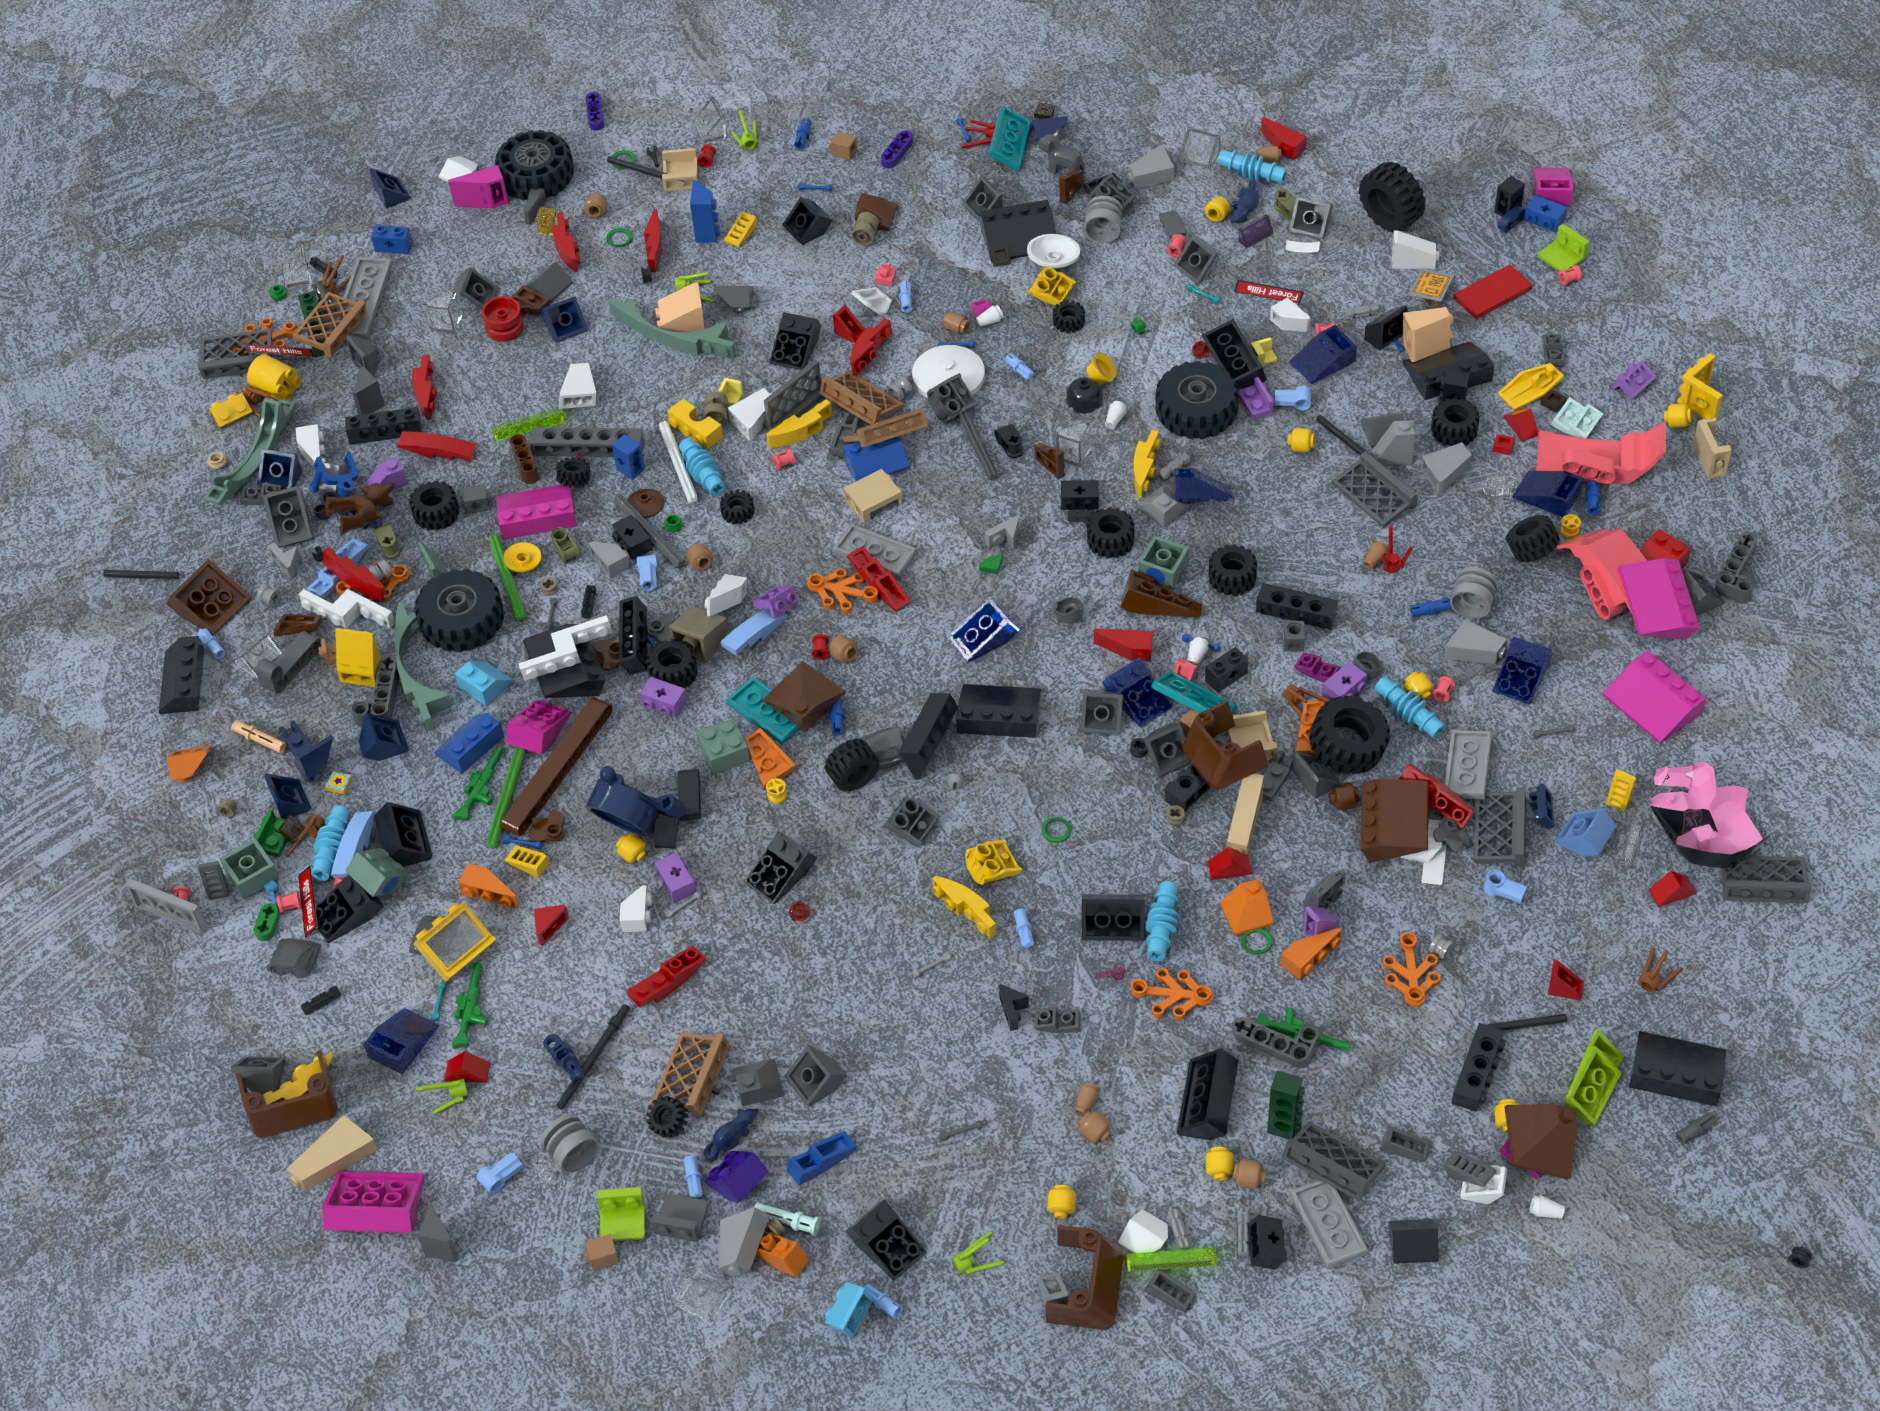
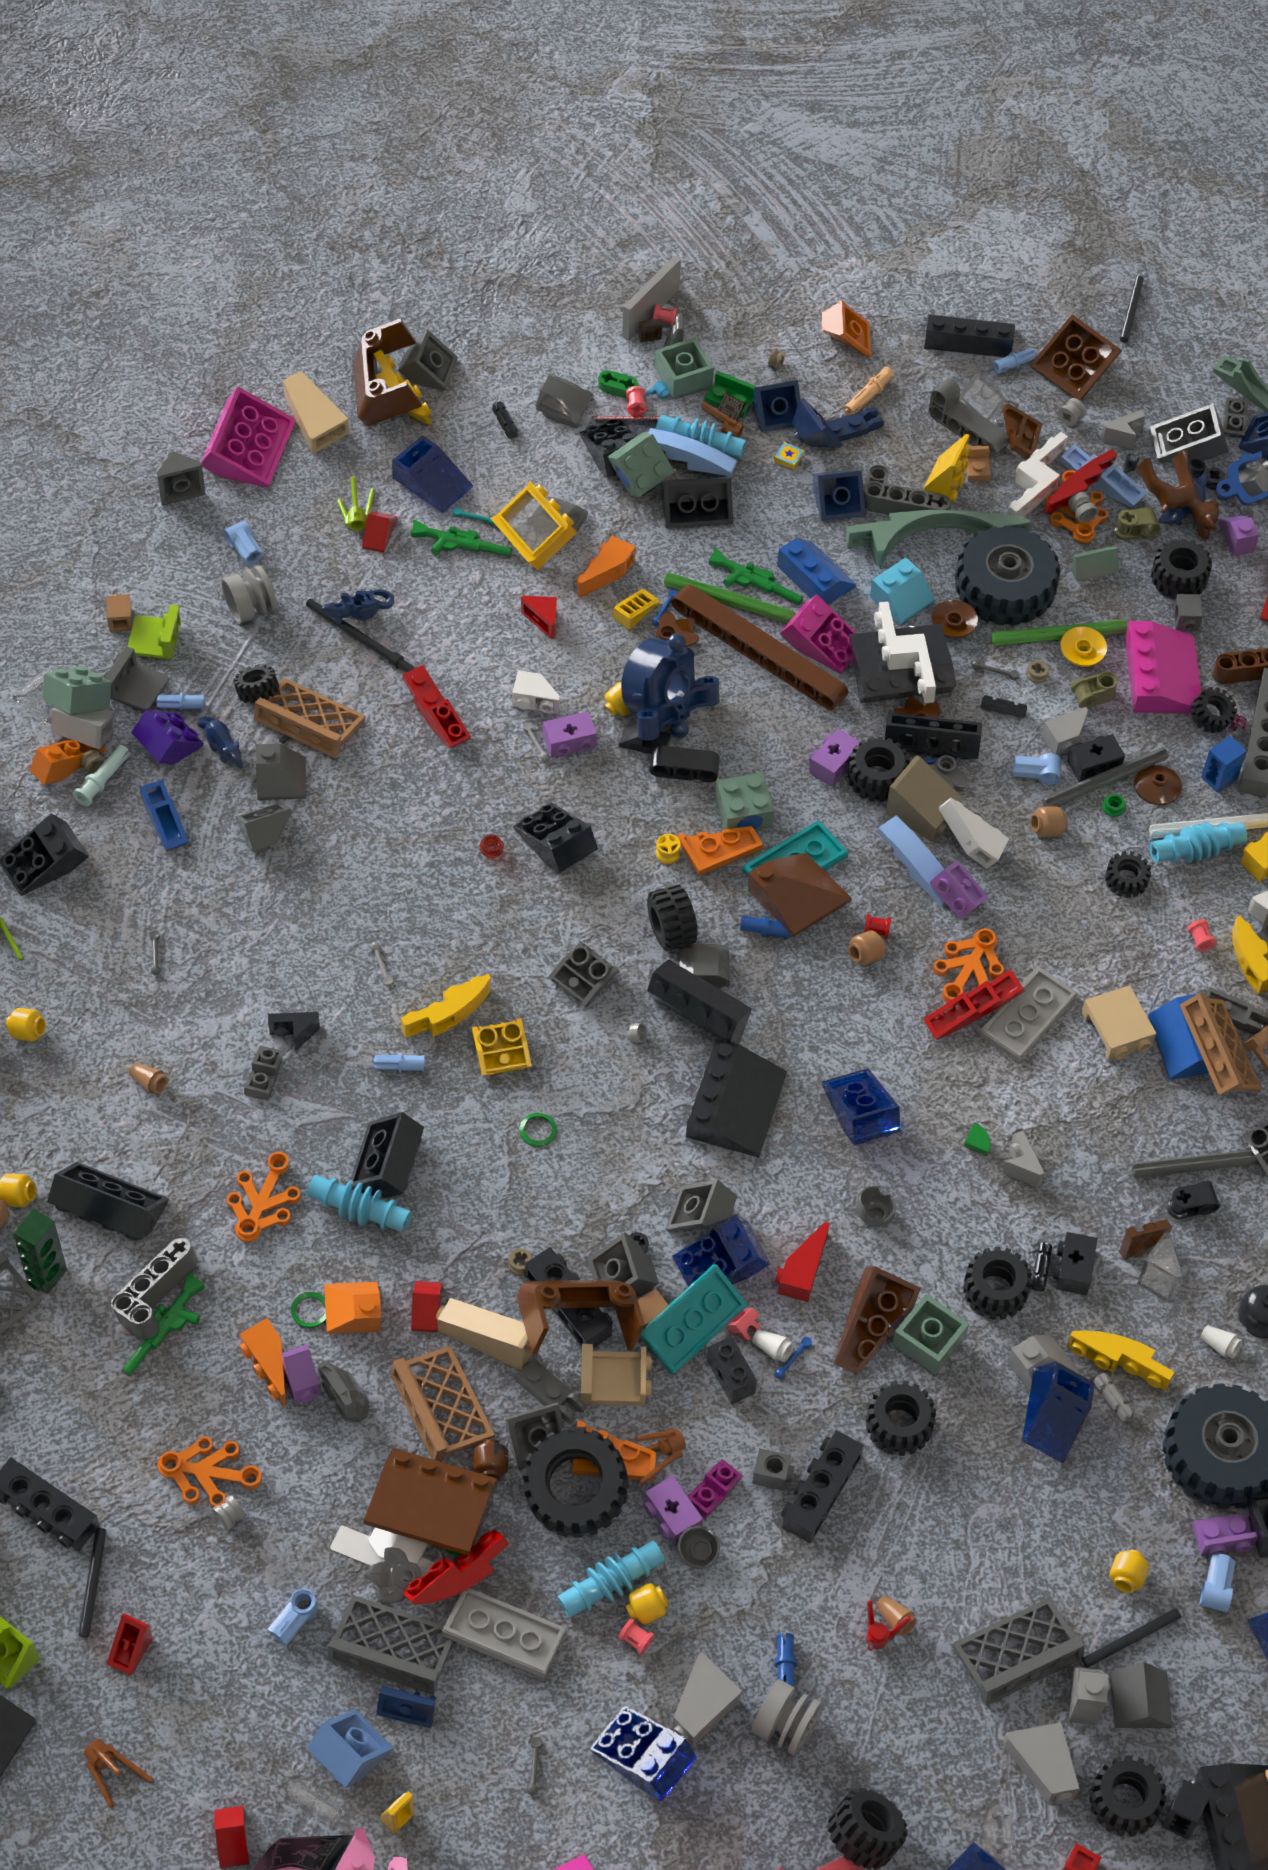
camera: 95 degrees right, 5 degrees up
medium nougat head [1078,1110,1111,1143] -> none
clear pink hand [1095,963,1125,980] -> none
none -> sand green brick [43,666,112,715]
none -> medium nougat fence [390,1346,495,1462]
none -> dark brown tile [639,319,662,342]
none -> reddish brown dish [931,600,978,638]

